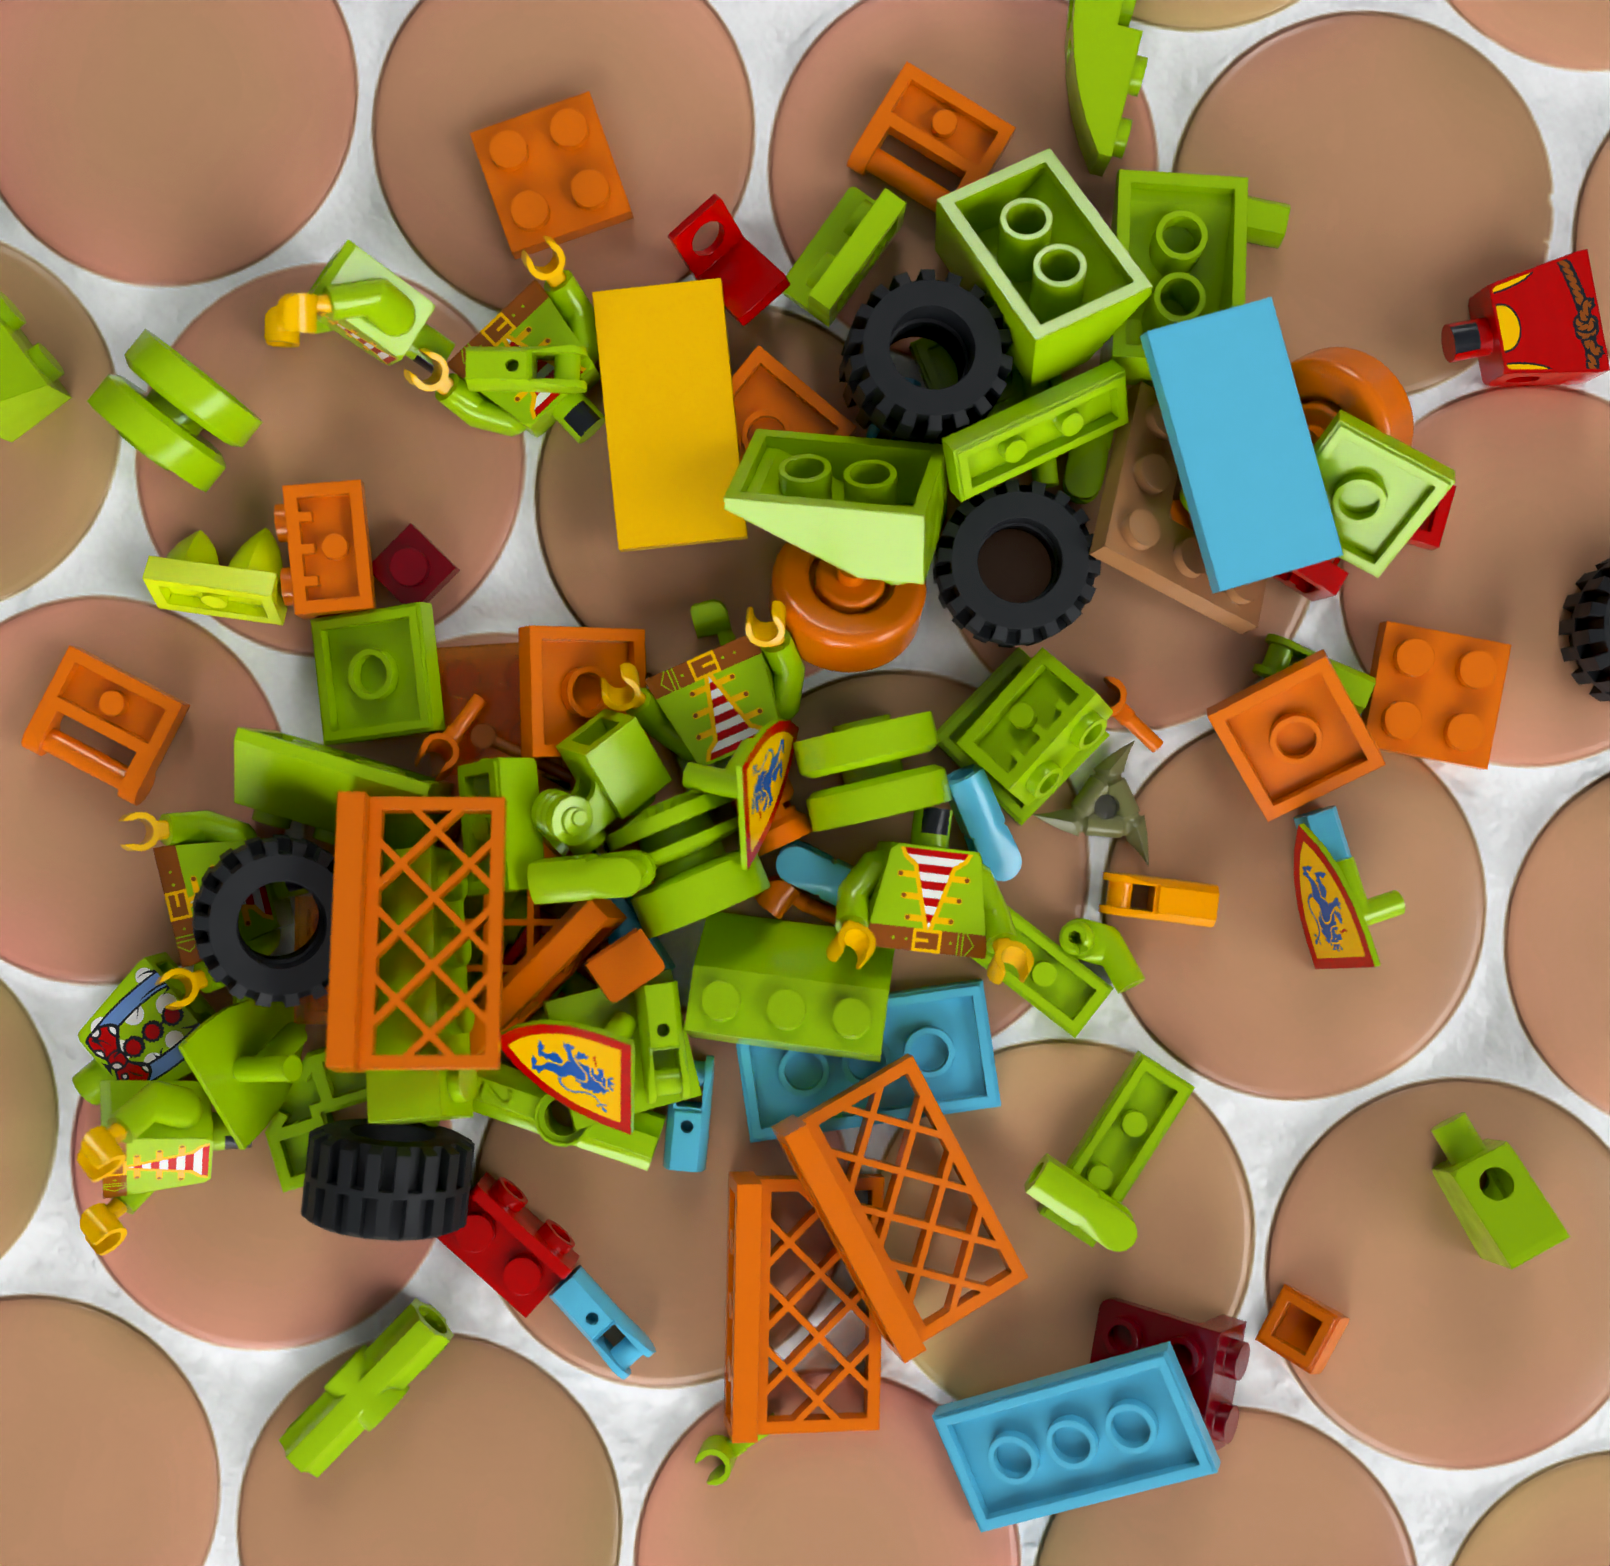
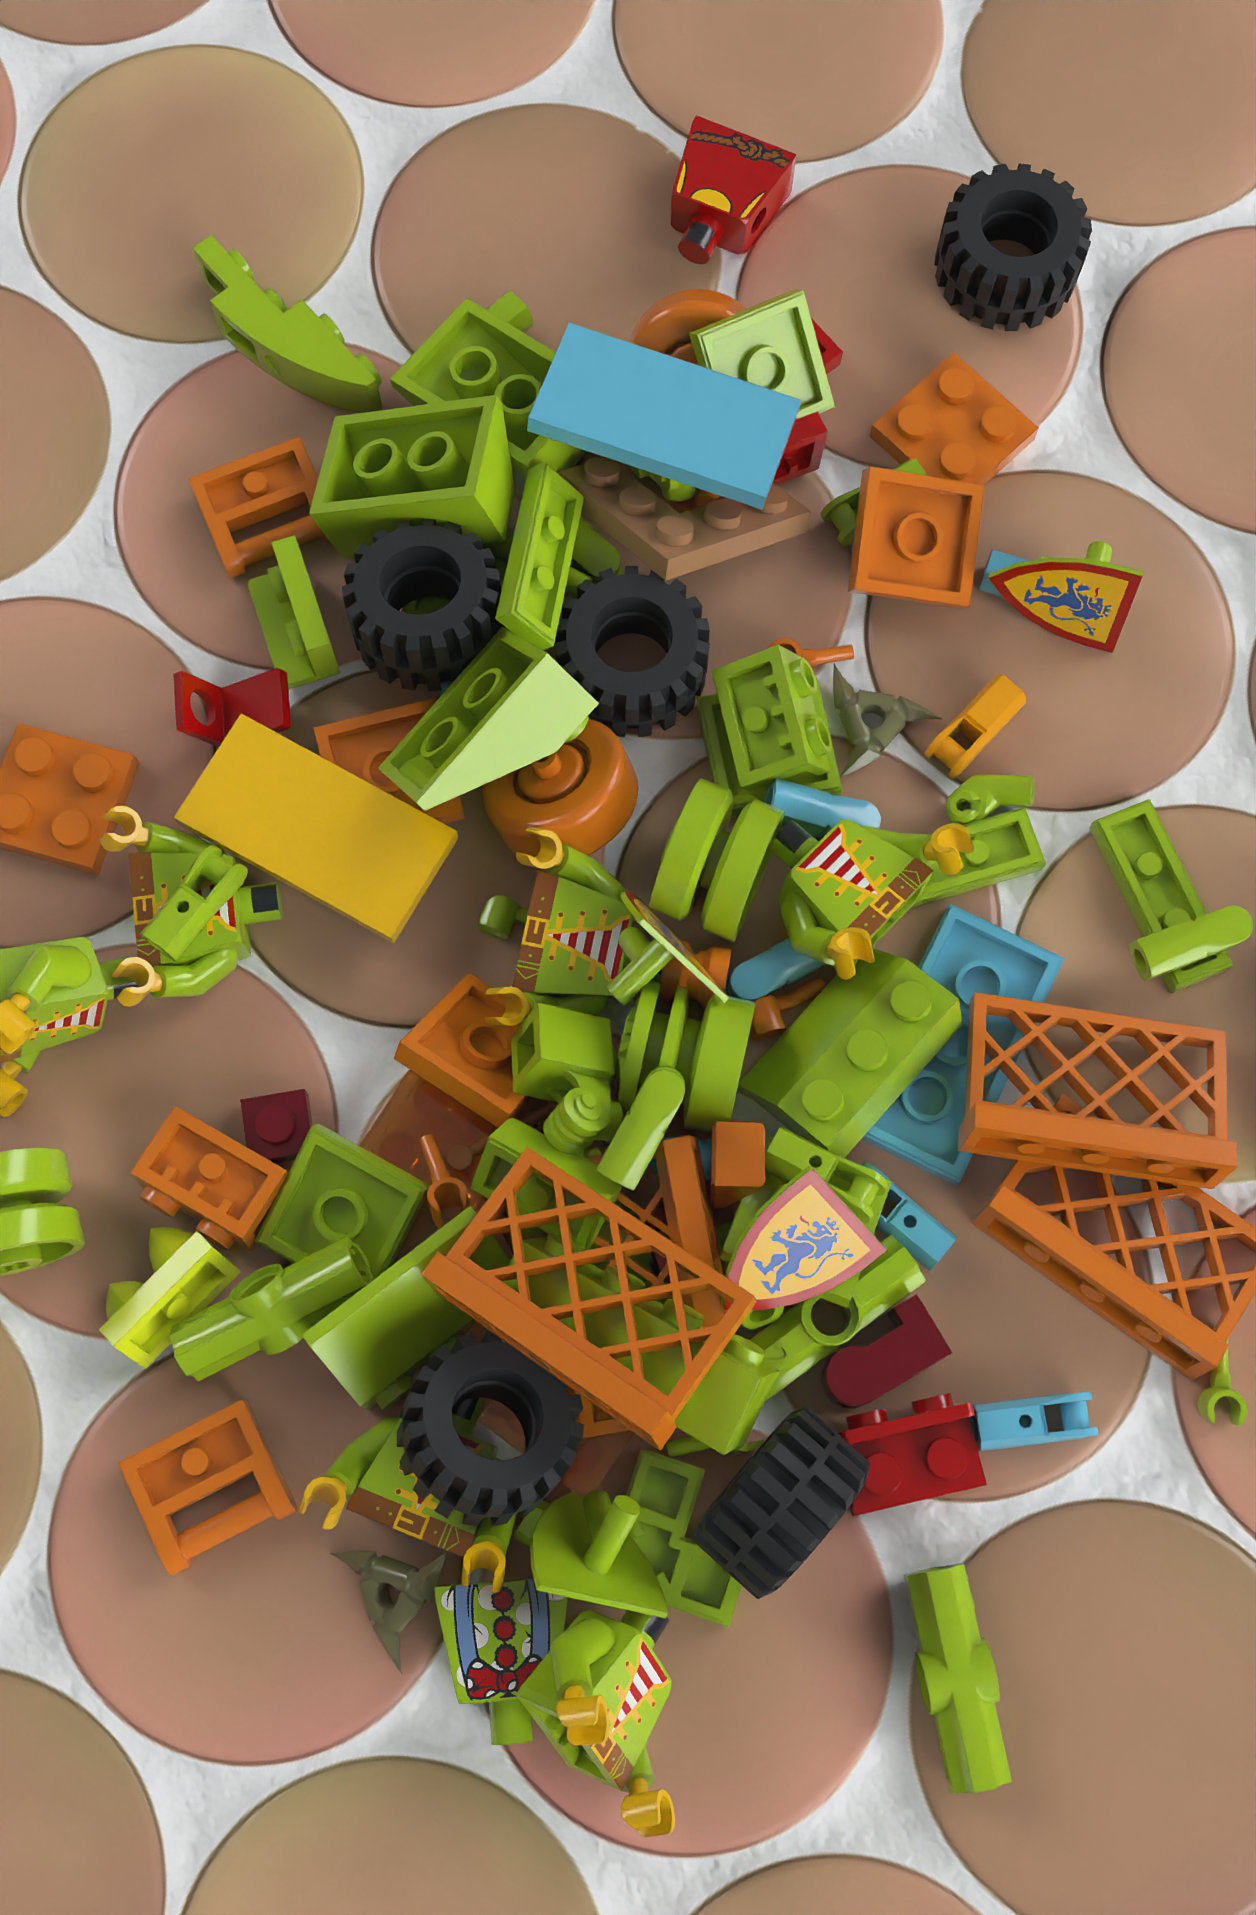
camera: 55 degrees left, 15 degrees down
none -> lime piece [168,1236,374,1381]
none -> olive piece [331,1551,447,1674]
none -> dark red leg [821,1294,953,1408]

